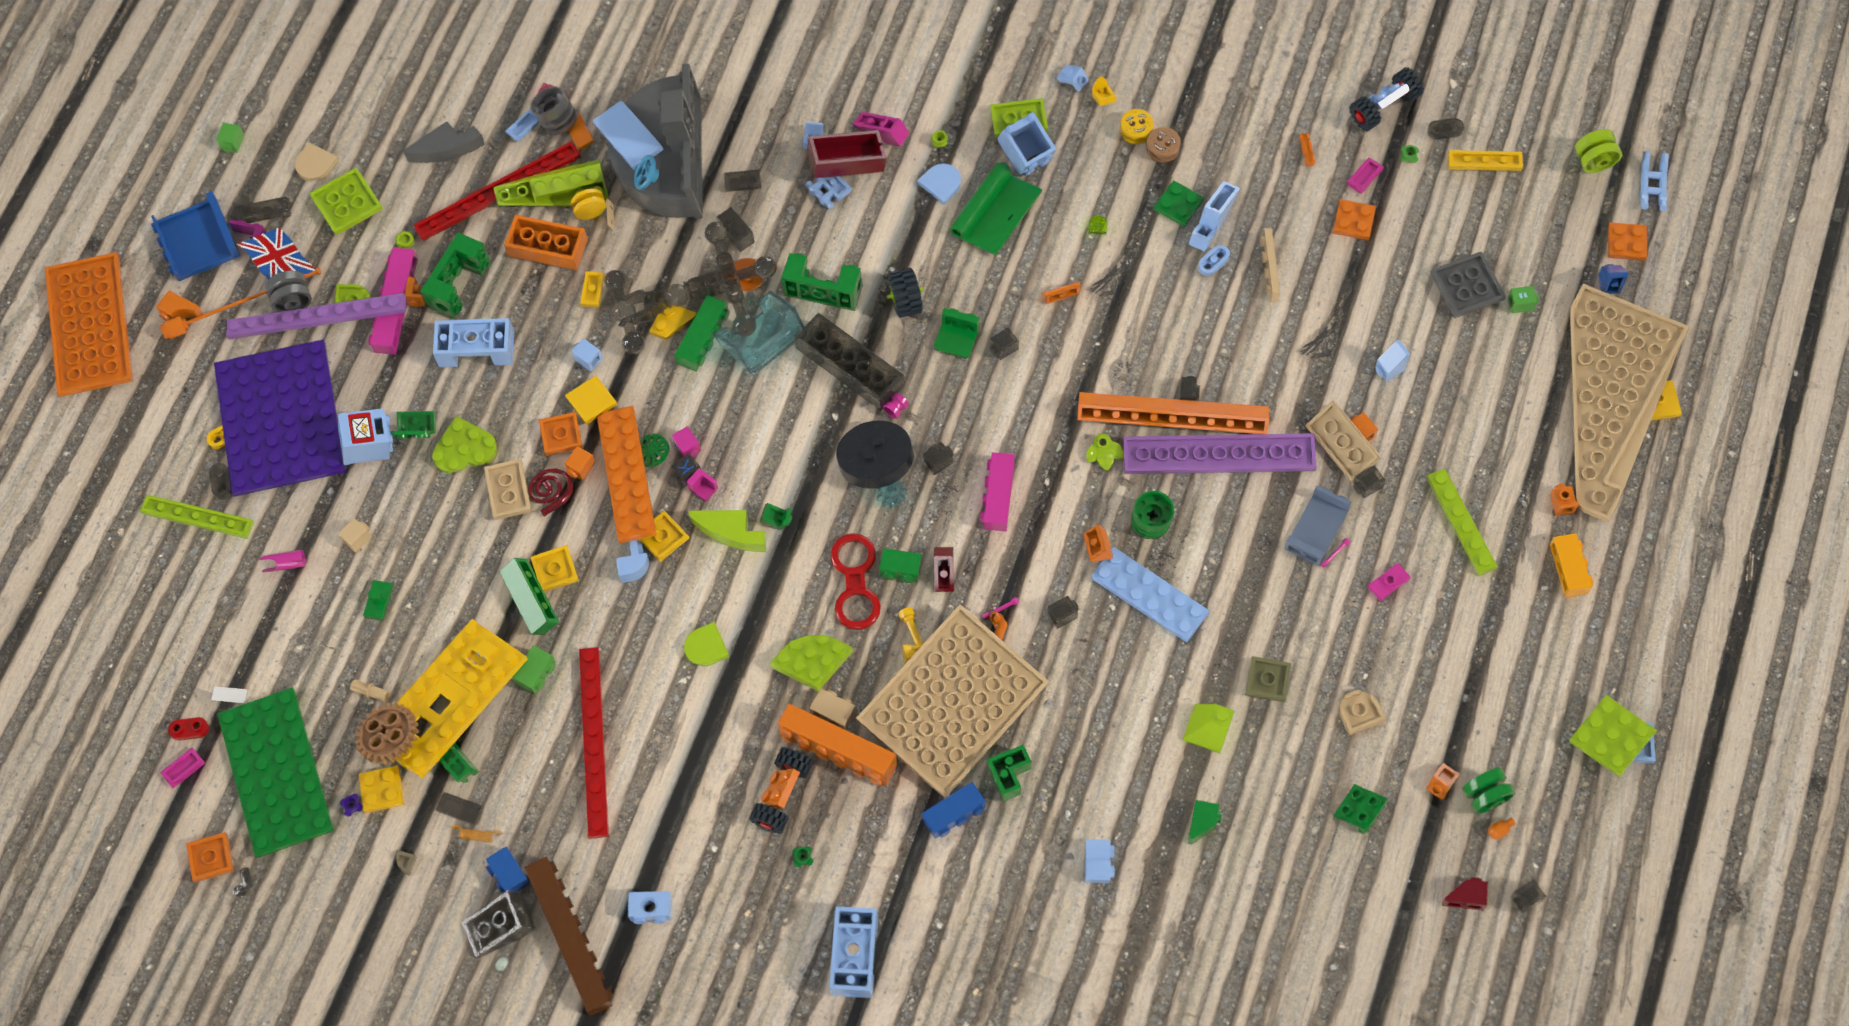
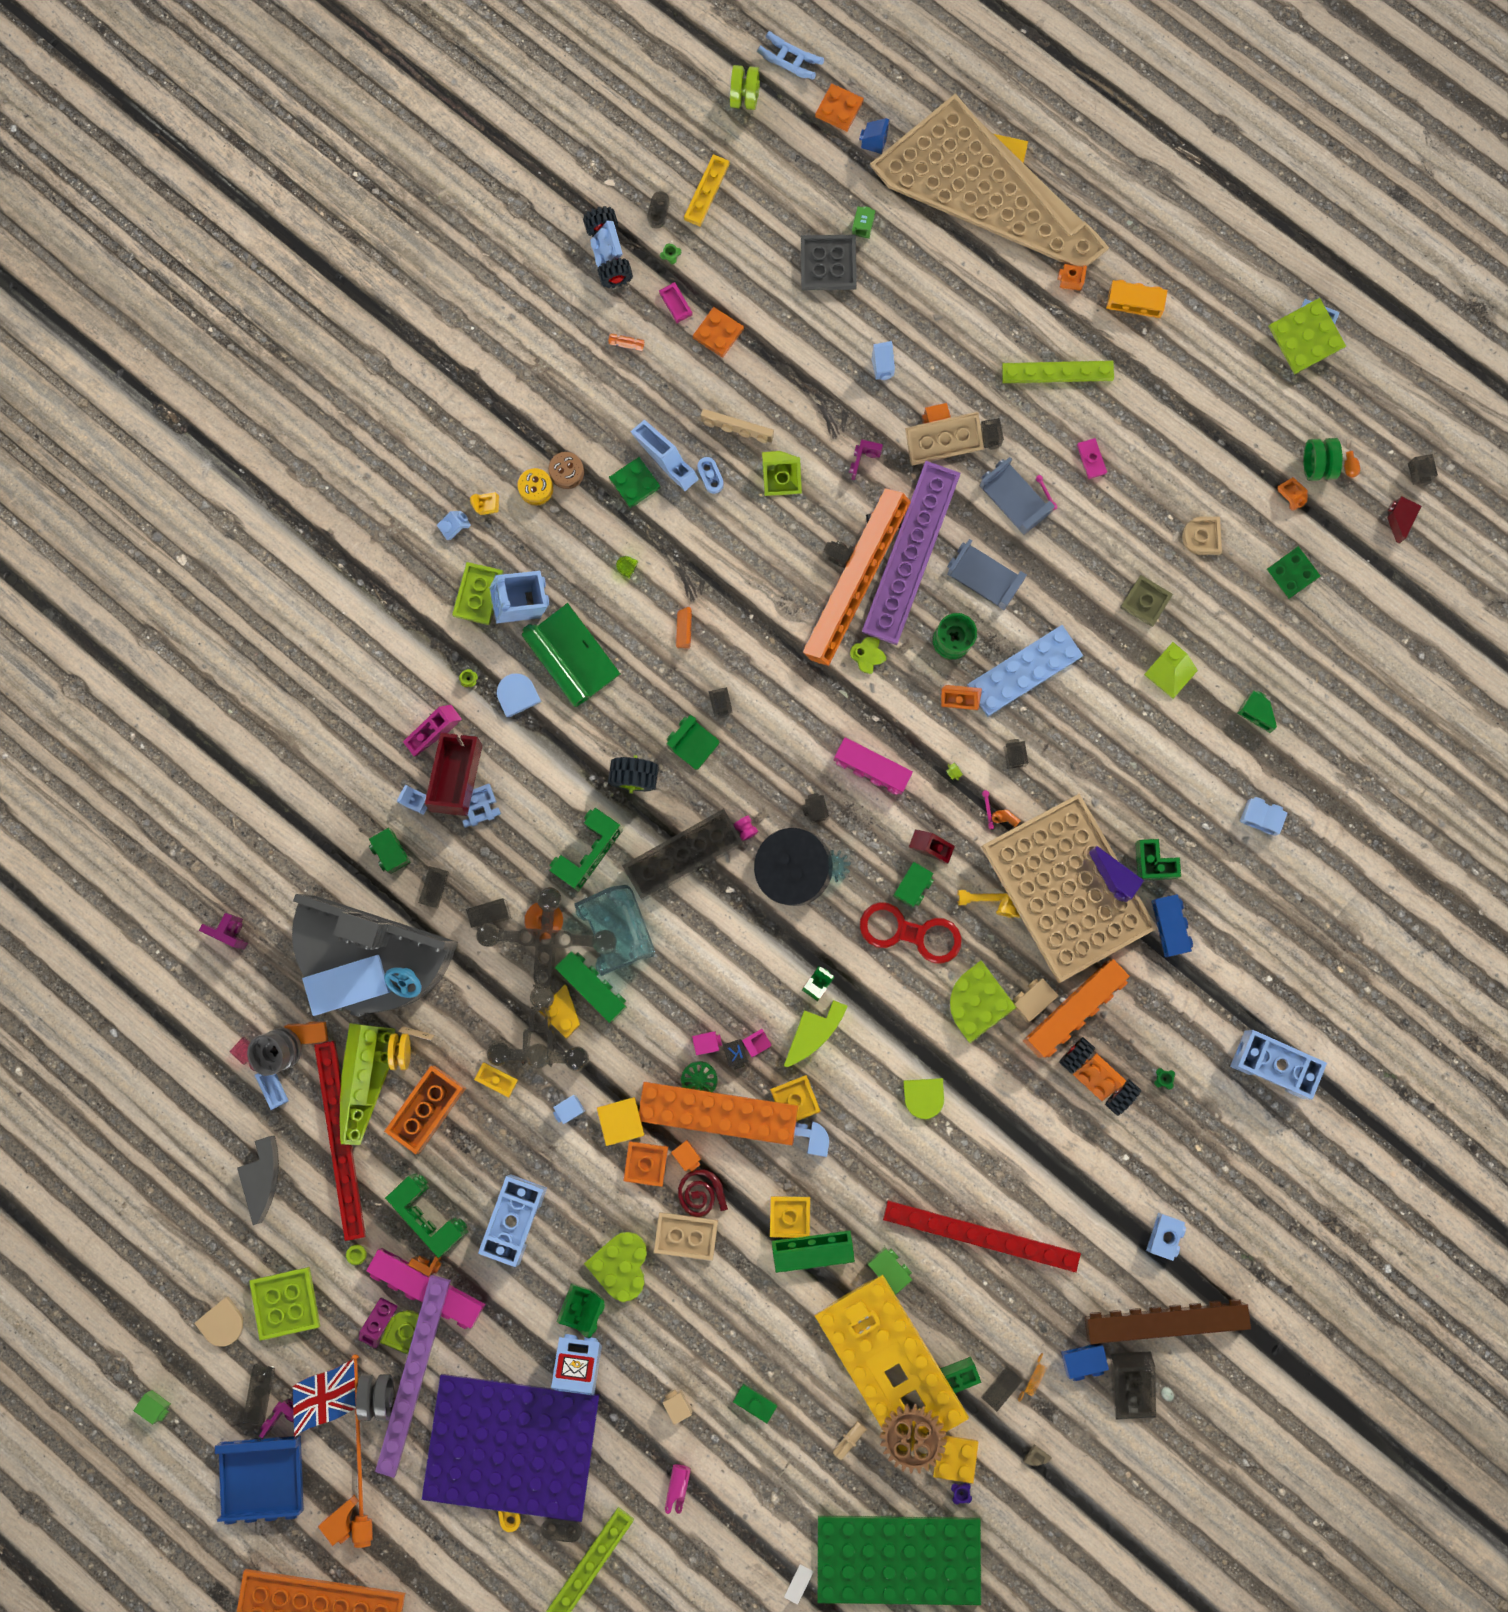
camera: 70 degrees left, 15 degrees up
none -> magenta bracket [199,913,248,950]
none -> magenta bracket [358,1298,397,1349]
none -> green brick [369,827,411,874]
none -> lime slope [762,451,802,496]
none -> magenta bracket [849,439,883,480]
none -> lime plate [946,762,963,780]
none -> sand blue panel [947,539,1027,610]
none -> dark purple slope [1089,846,1144,902]

